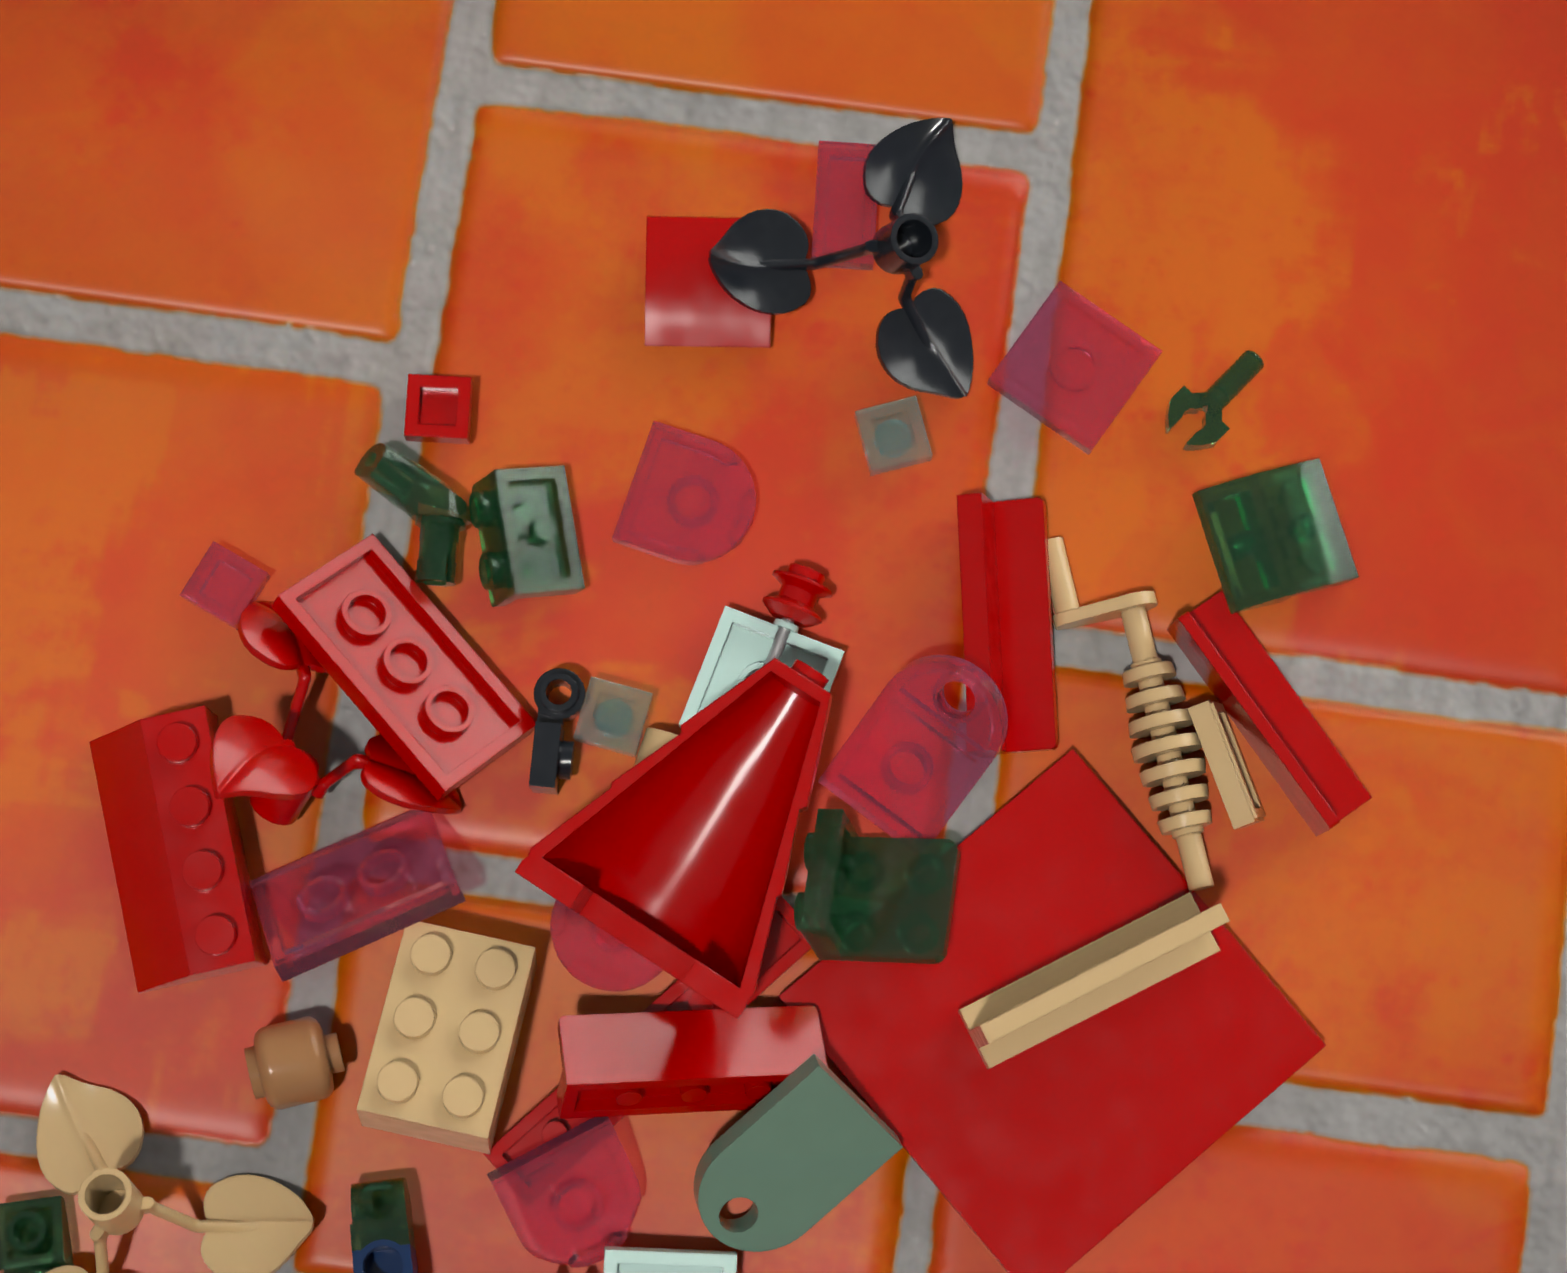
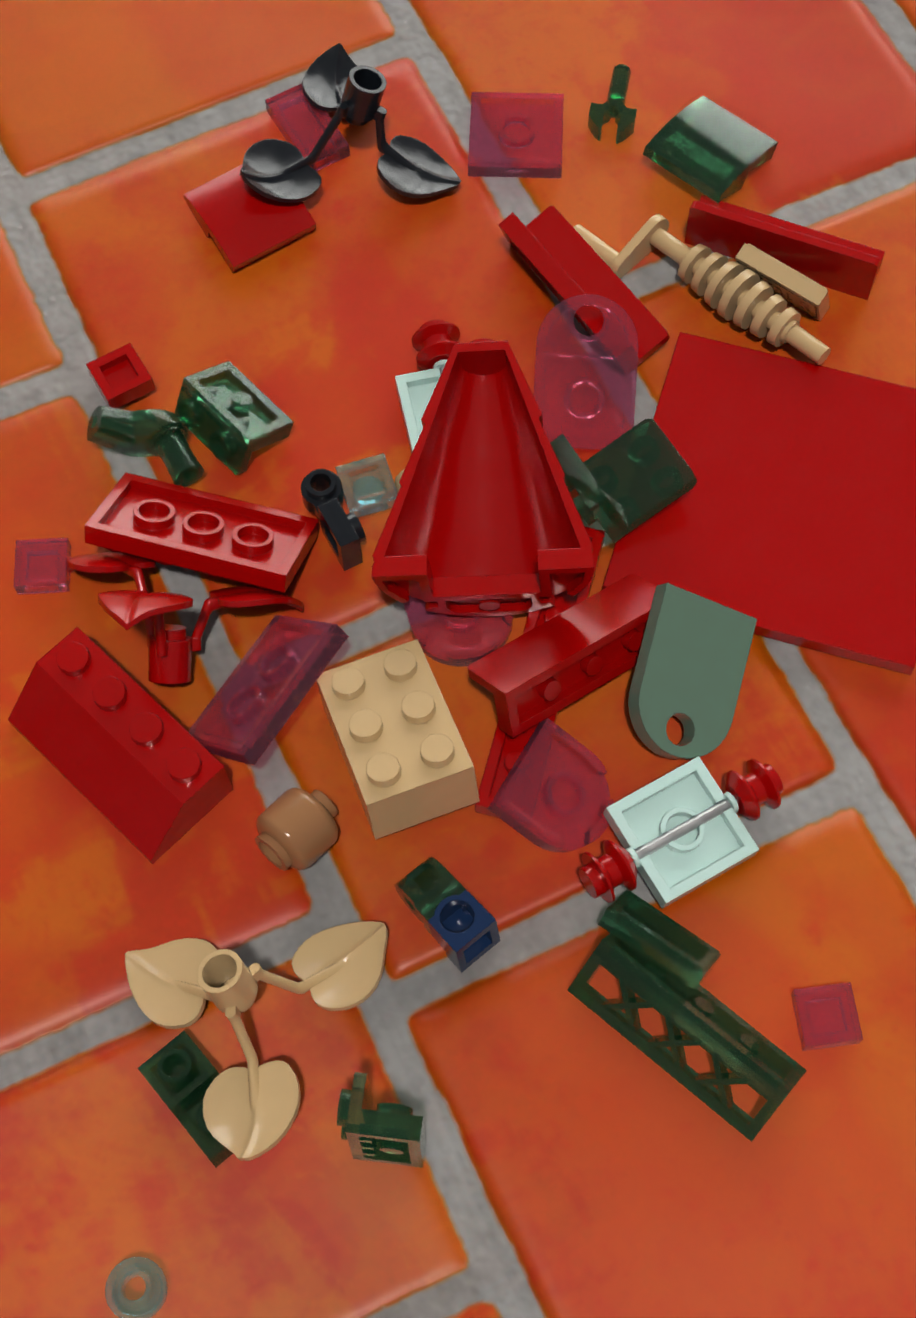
camera: 25 degrees left, 15 degrees down
clear pink tile [612,421,756,565] -> none
clear light blue plate [854,396,933,476] -> none
tan fence [958,893,1230,1069] -> none

